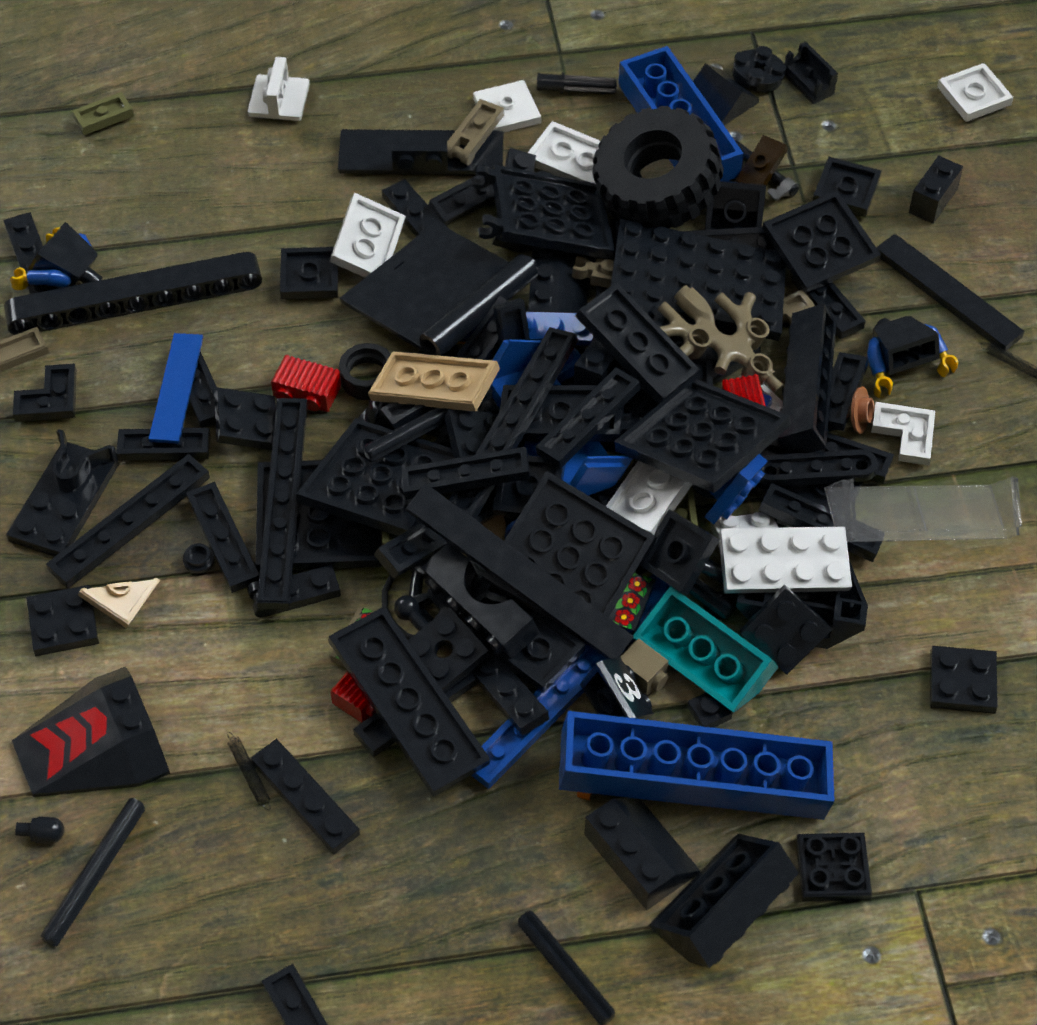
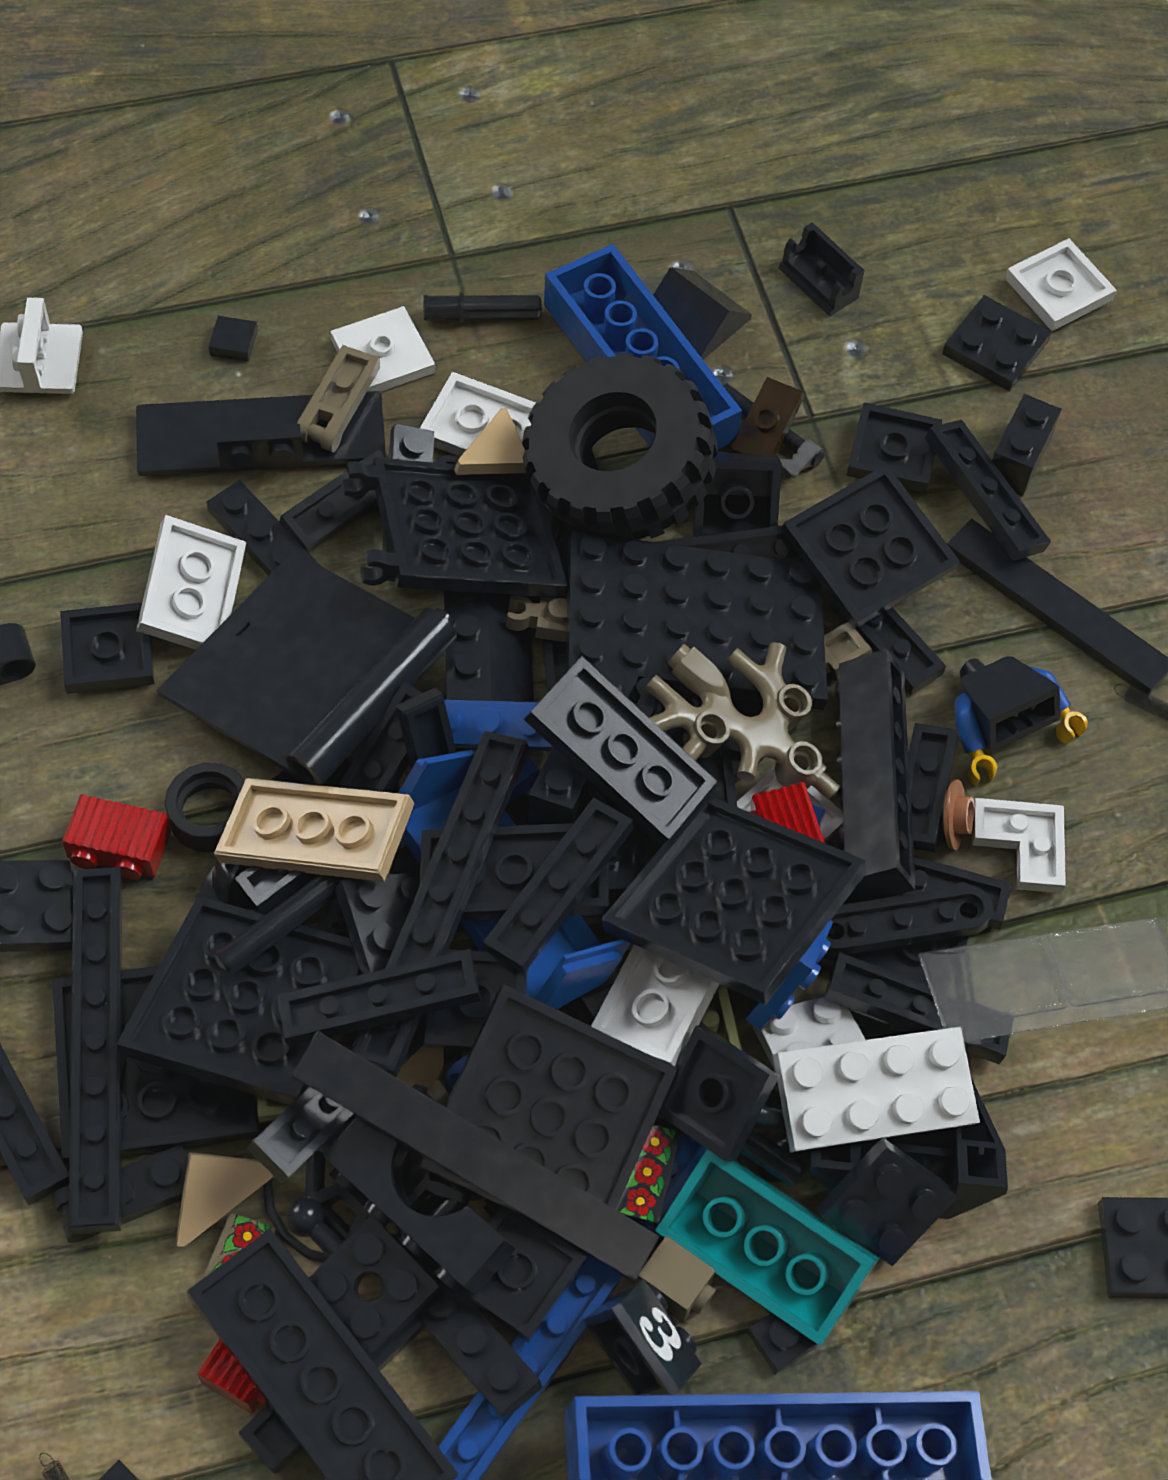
camera: 10 degrees left, 5 degrees up
black plate [732,46,787,92] -> none
none -> tan tile [175,1152,274,1247]
none -> black tile [208,316,258,362]
none -> tan tile [454,408,527,475]
none -> black plate [925,420,1051,561]
none -> black plate [942,295,1052,392]

